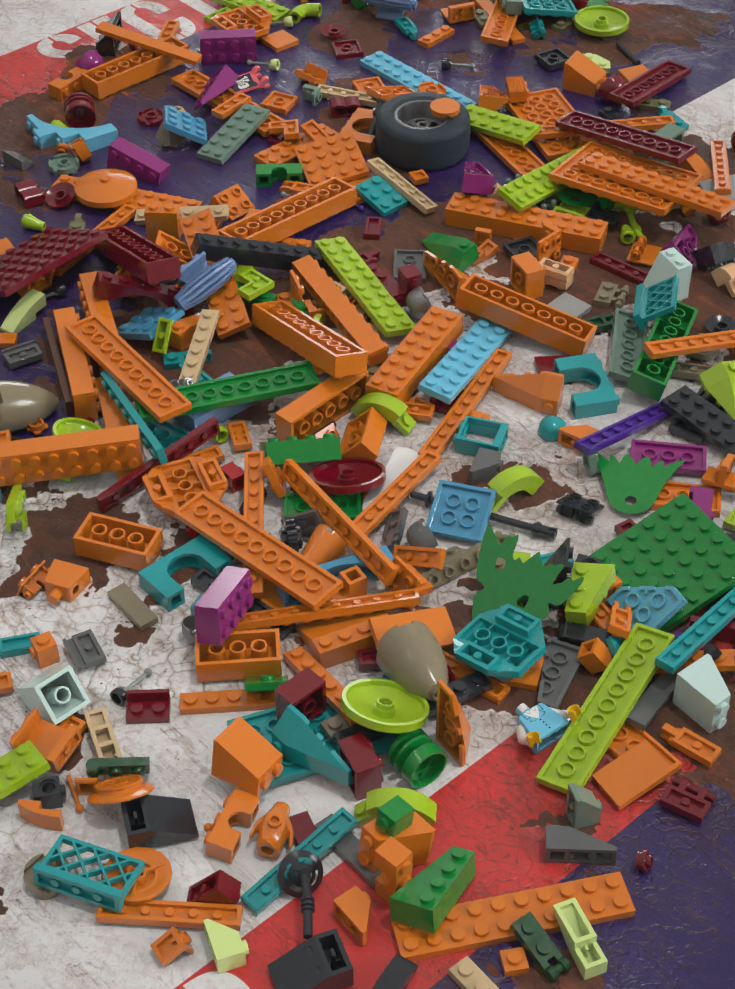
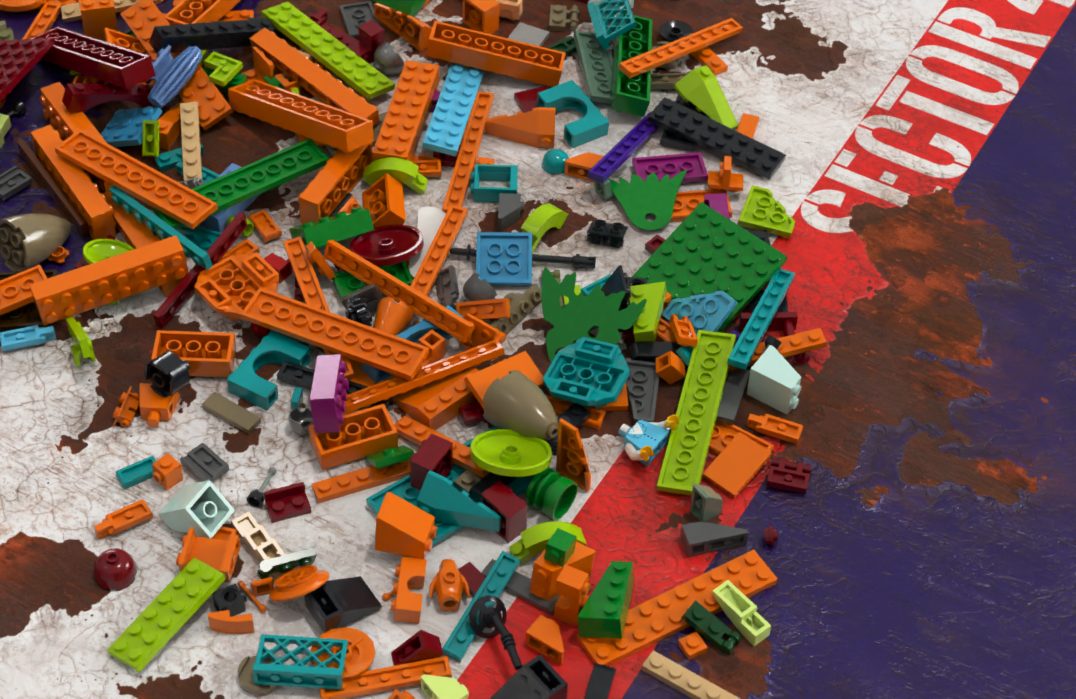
camera: 20 degrees left, 5 degrees up
none -> black brick [144,350,190,397]

